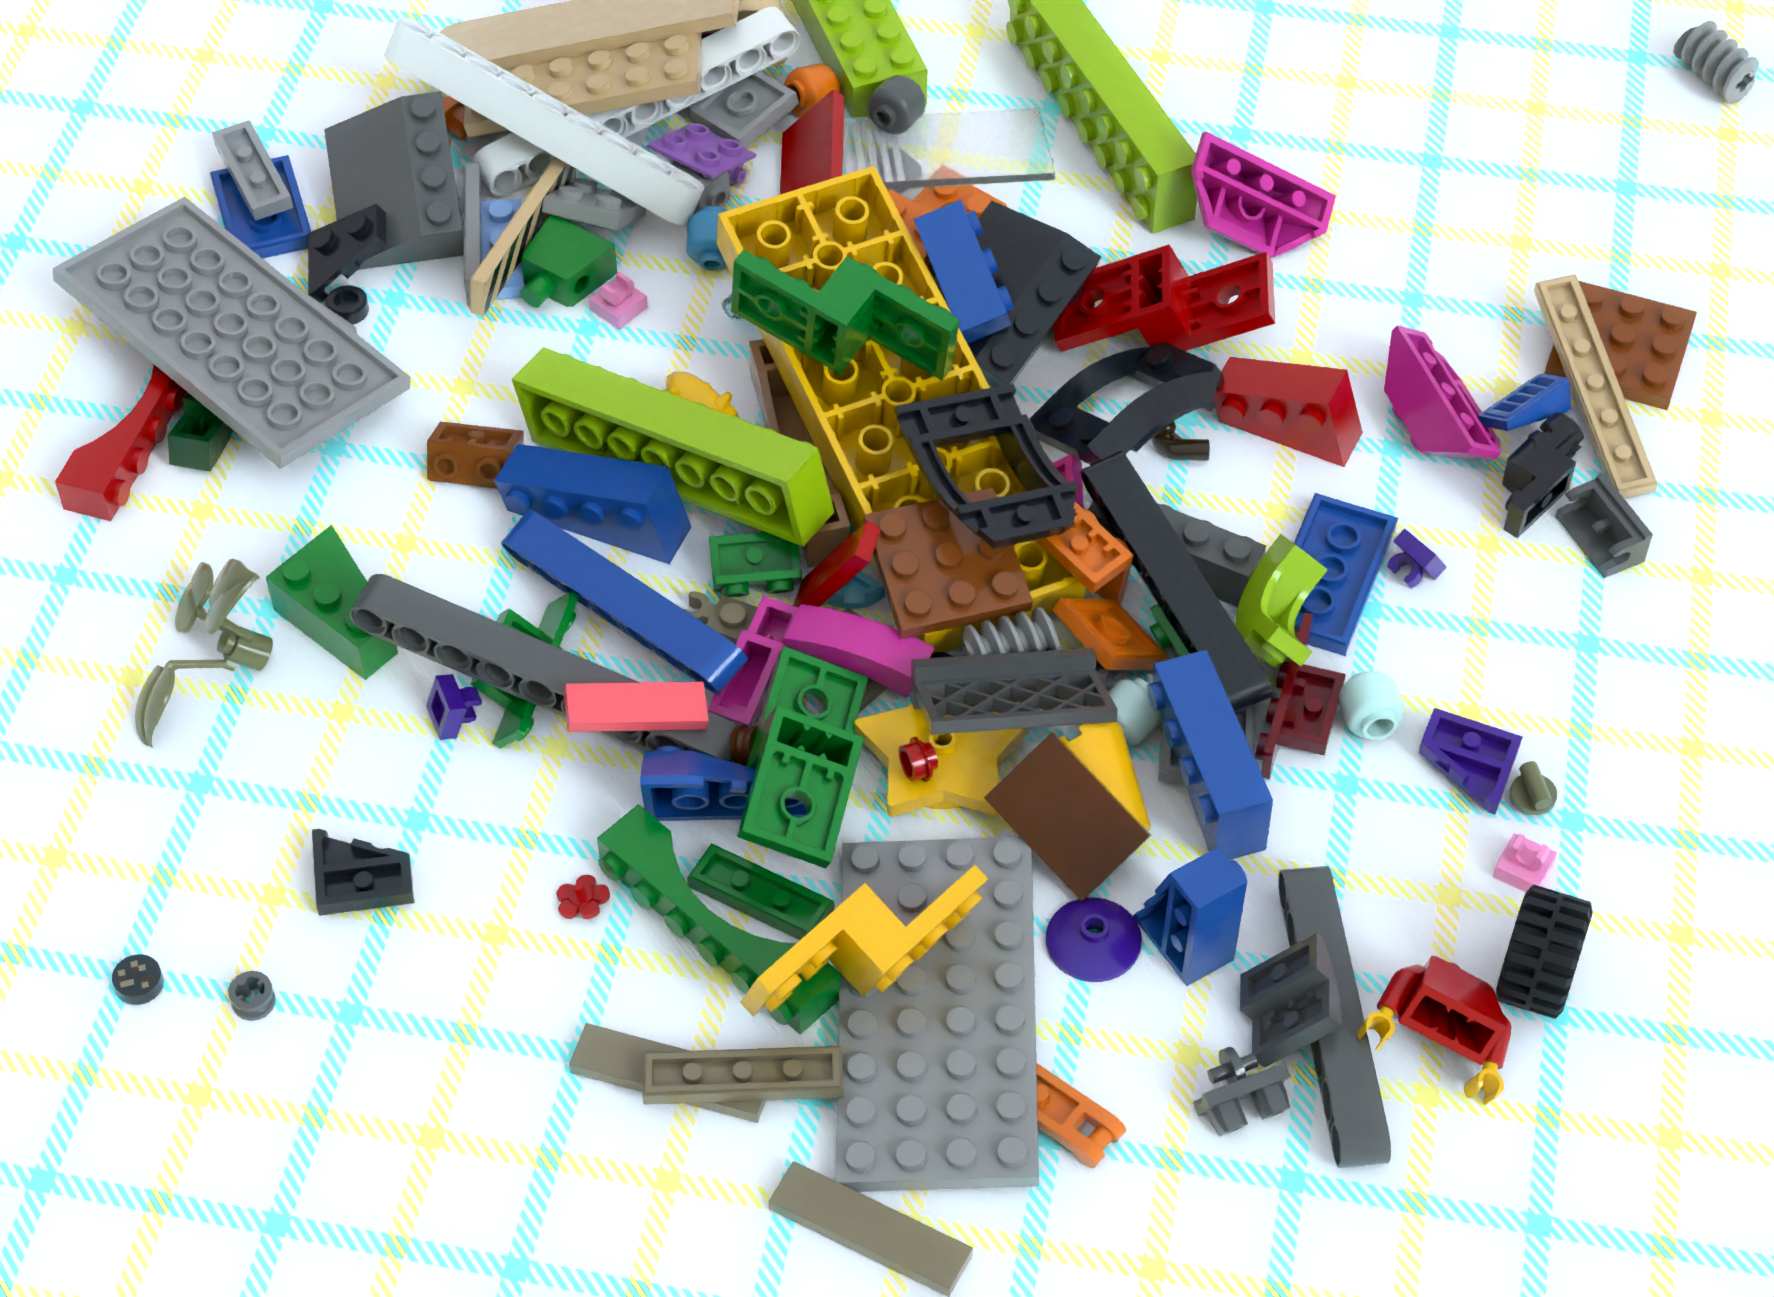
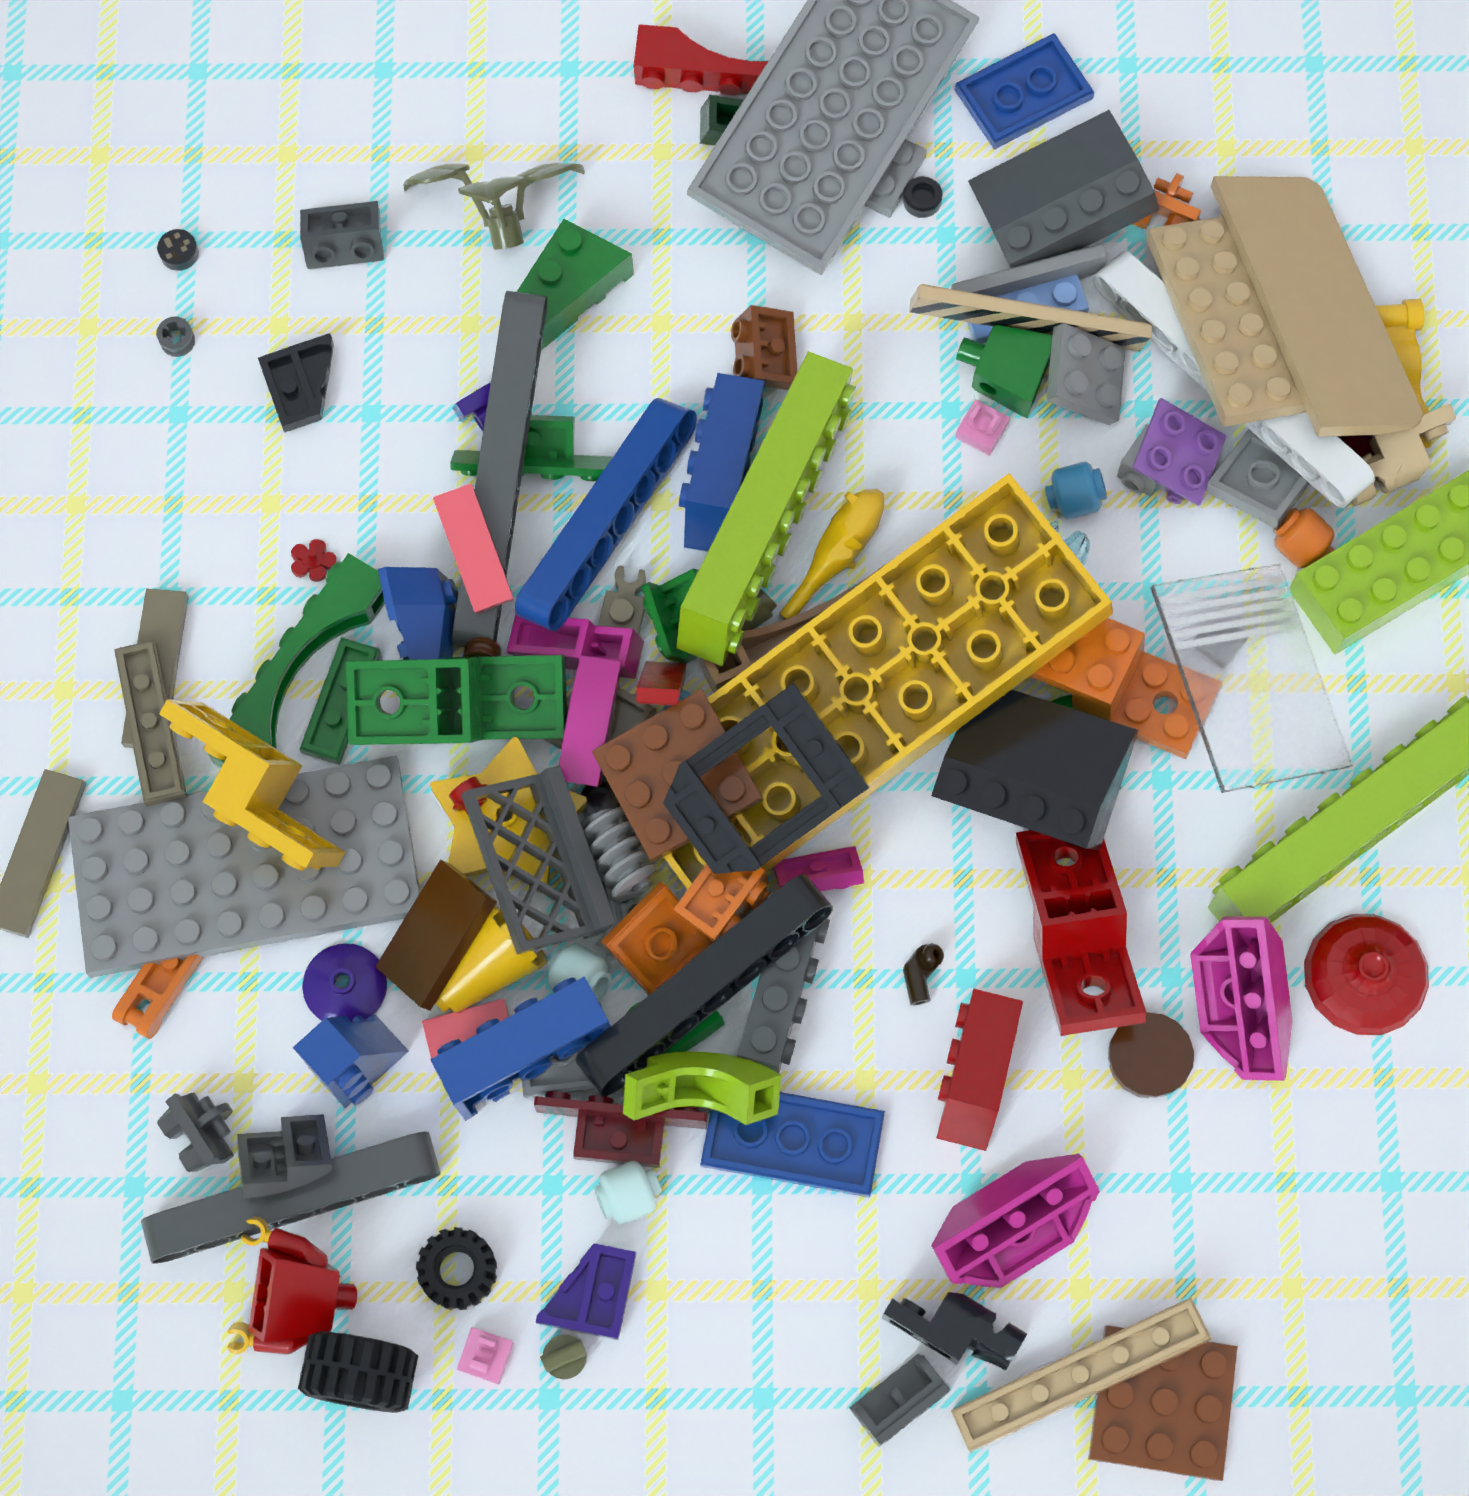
camera: 80 degrees right, 20 degrees up
light grey plate [212,120,293,221] -> none
black wing [308,204,386,302] -> none
white beam [384,17,705,226] -> none
green bracket [731,249,960,380] -> none
red tile [780,89,844,194] -> none
dark grey head [867,75,926,135] -> none
blue wedge [913,199,1015,344] -> none
black wedge [1029,342,1224,465] -> none
dark purple tile [1387,528,1447,588] -> none
blue slope [1477,373,1571,431] -> none
none -> dark grey bracket [300,201,384,269]
none -> black tyre [416,1227,498,1310]
none -> coral tile [422,998,509,1058]
none -> reddish brown tile [1108,1012,1194,1098]
none -> red hat [1304,914,1429,1036]

